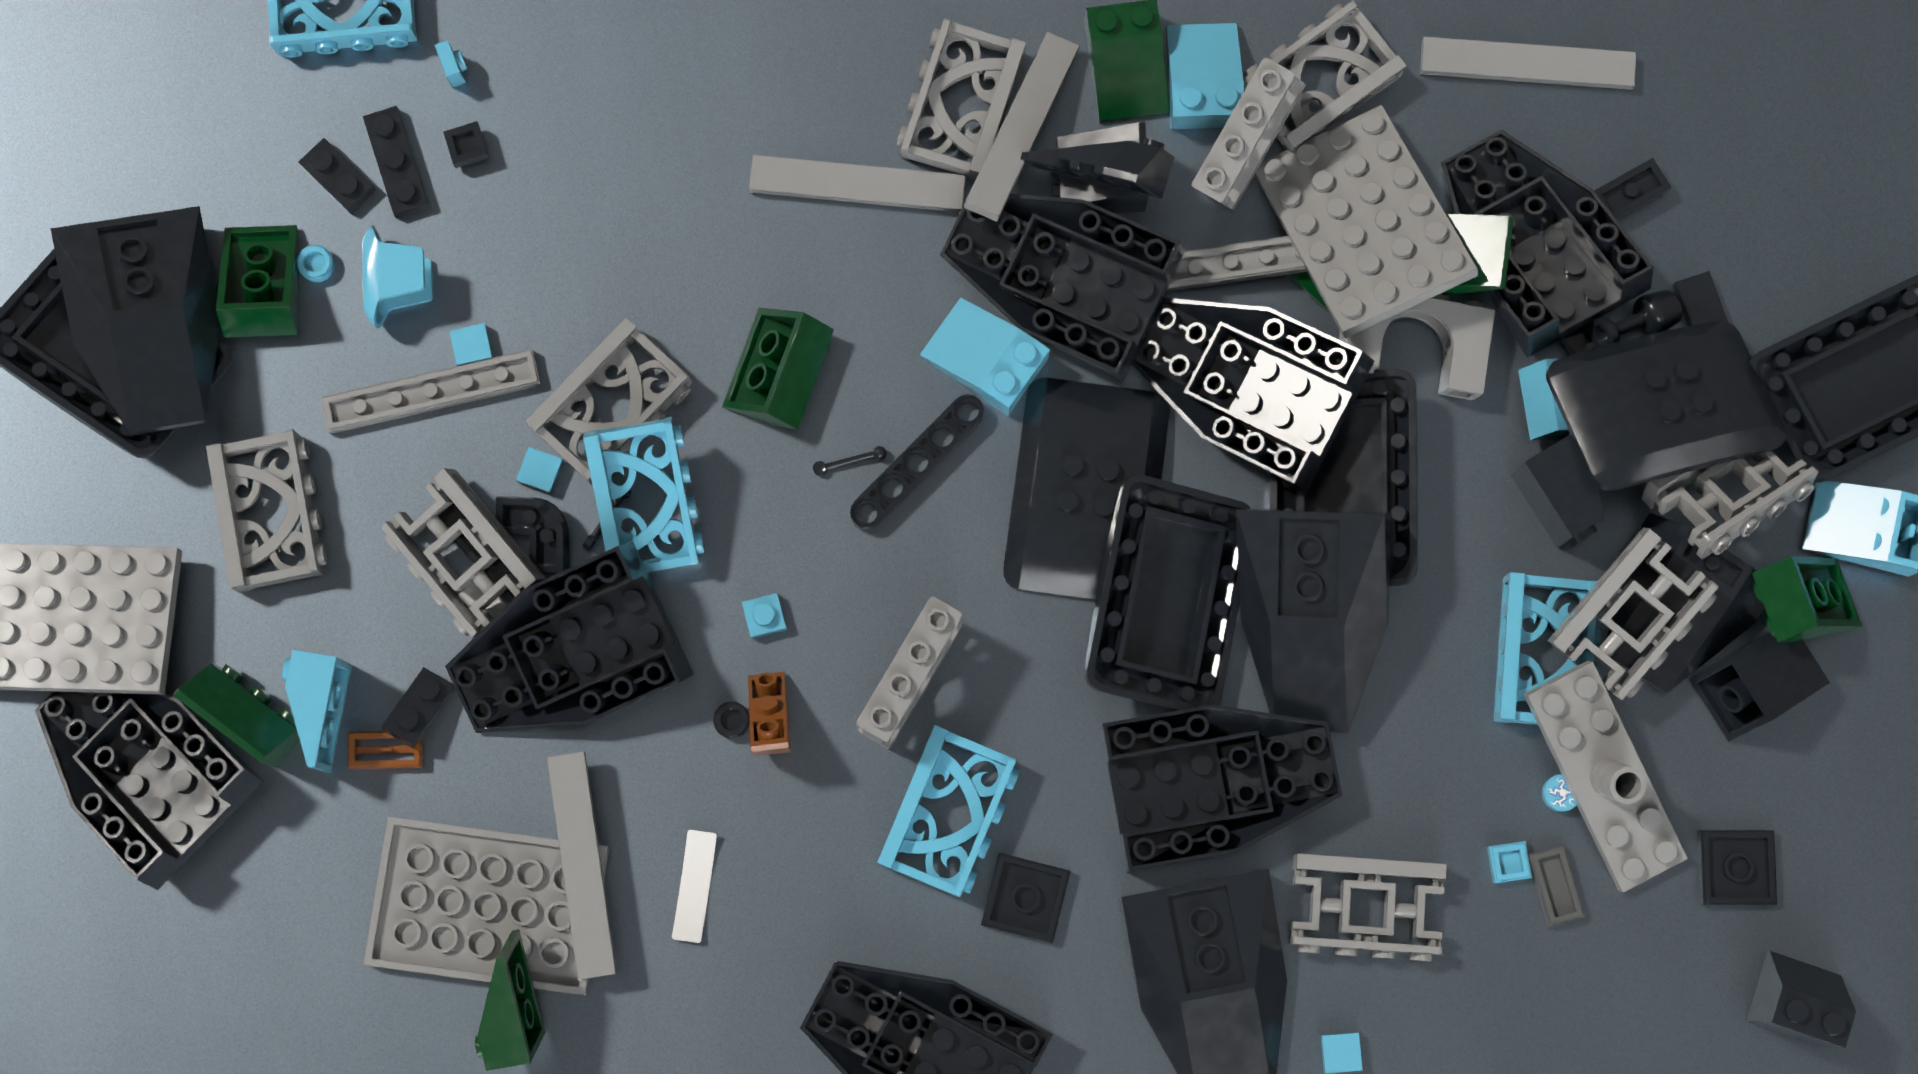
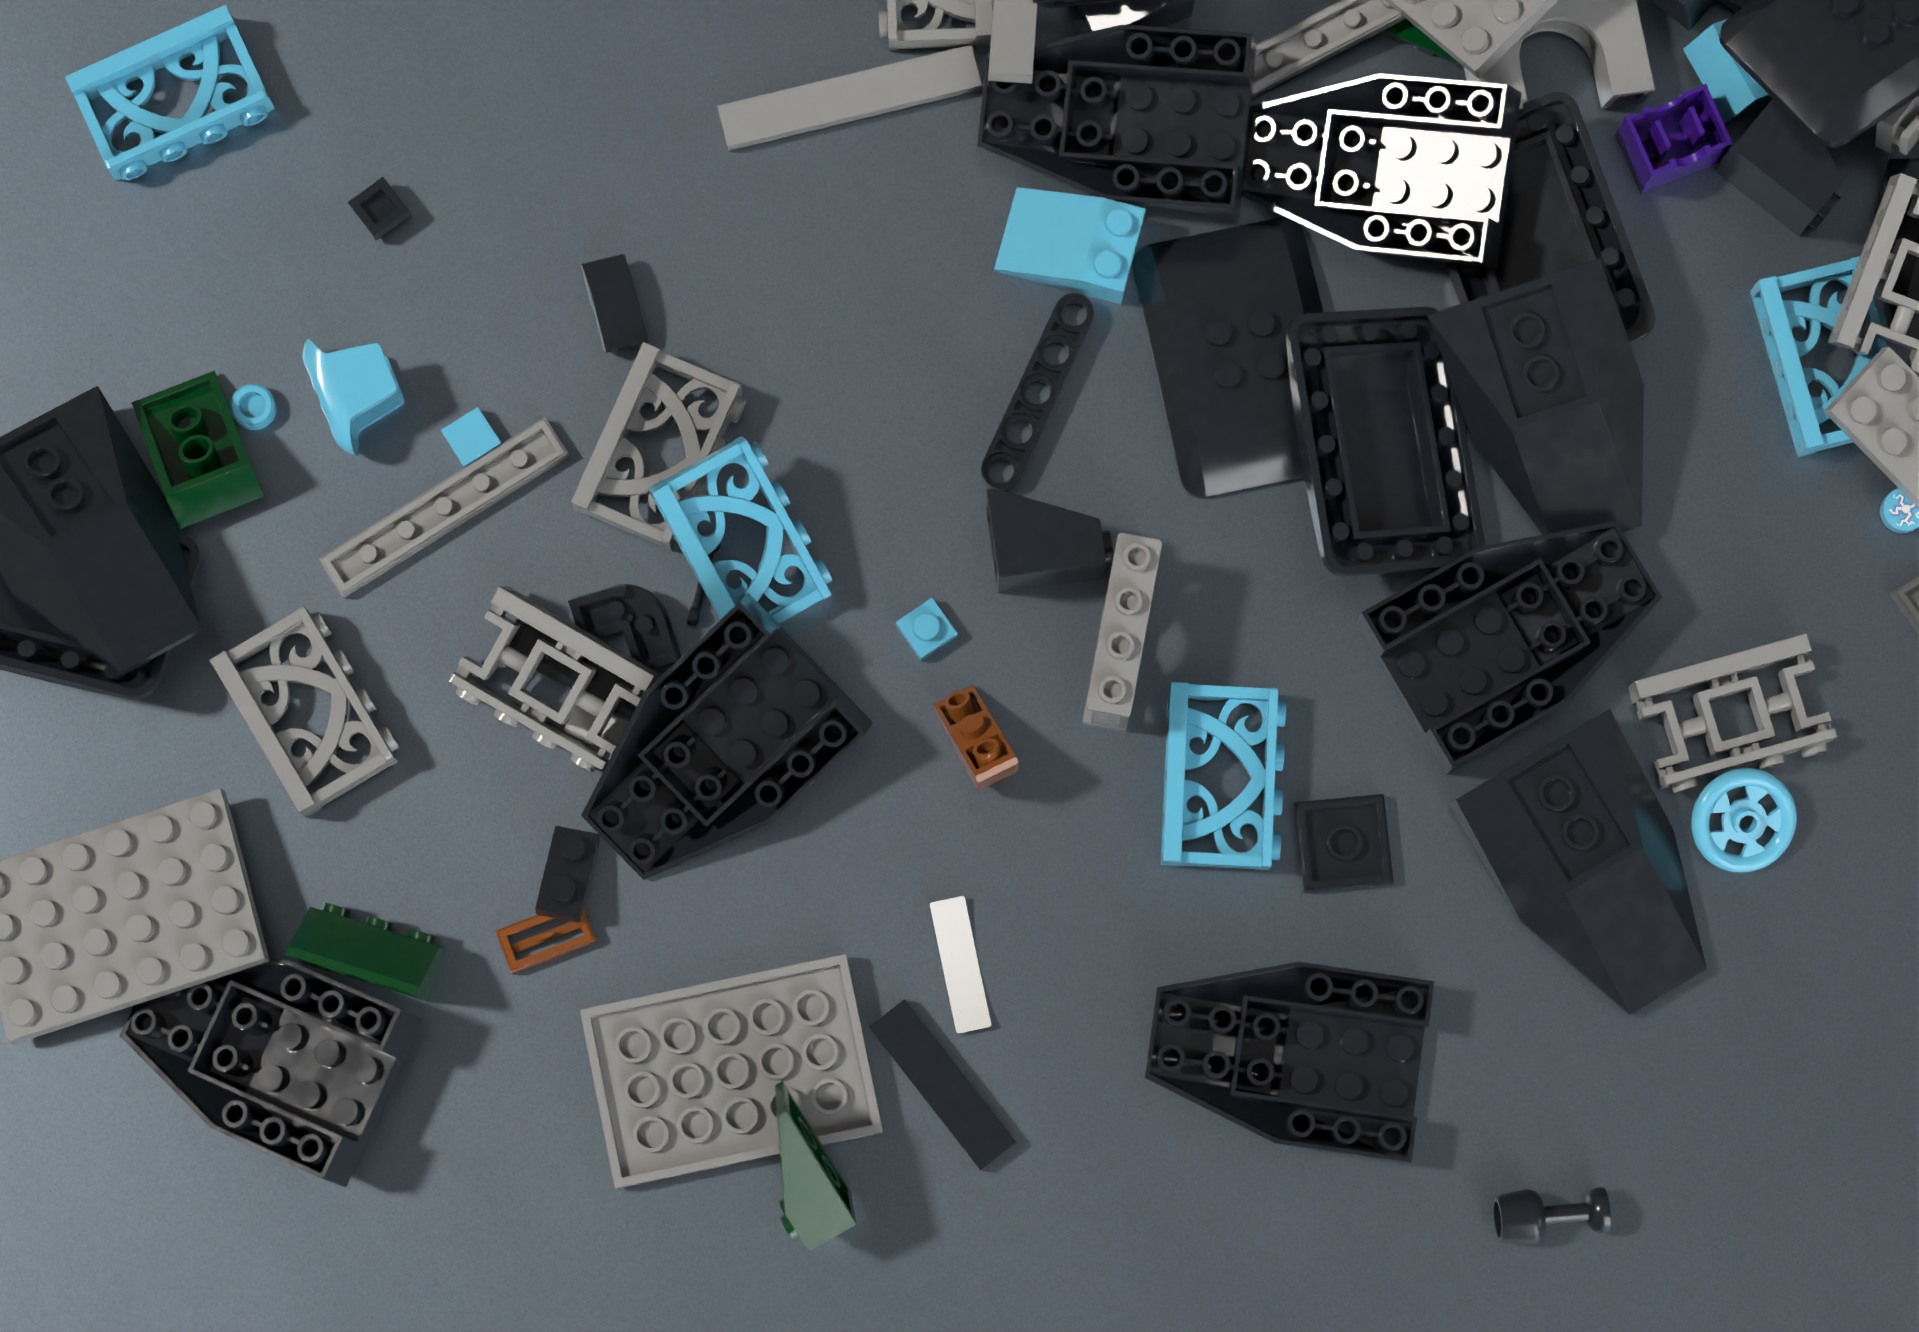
camera: 20 degrees left, 0 degrees up
medium azure slope [282,650,352,773] -> none
black plate [298,138,376,214] -> none
black plate [362,105,430,218] -> none
medium azure plate [435,40,468,88] -> none
medium azure tile [516,447,564,494] -> none
light grey tile [547,751,617,980] -> none
black tile [713,702,750,739] -> none
dark green slope [722,308,834,429] -> none
black hinge [813,446,887,476] -> none
medium azure tile [1320,1032,1363,1074] -> none
medium azure tile [1487,841,1532,884] -> none
none -> black slope [581,254,649,353]
none -> black tile [869,999,1016,1171]
none -> black slope [985,488,1113,593]
none -> dark purple piece [1615,84,1733,193]
none -> medium azure plate [1691,768,1797,873]

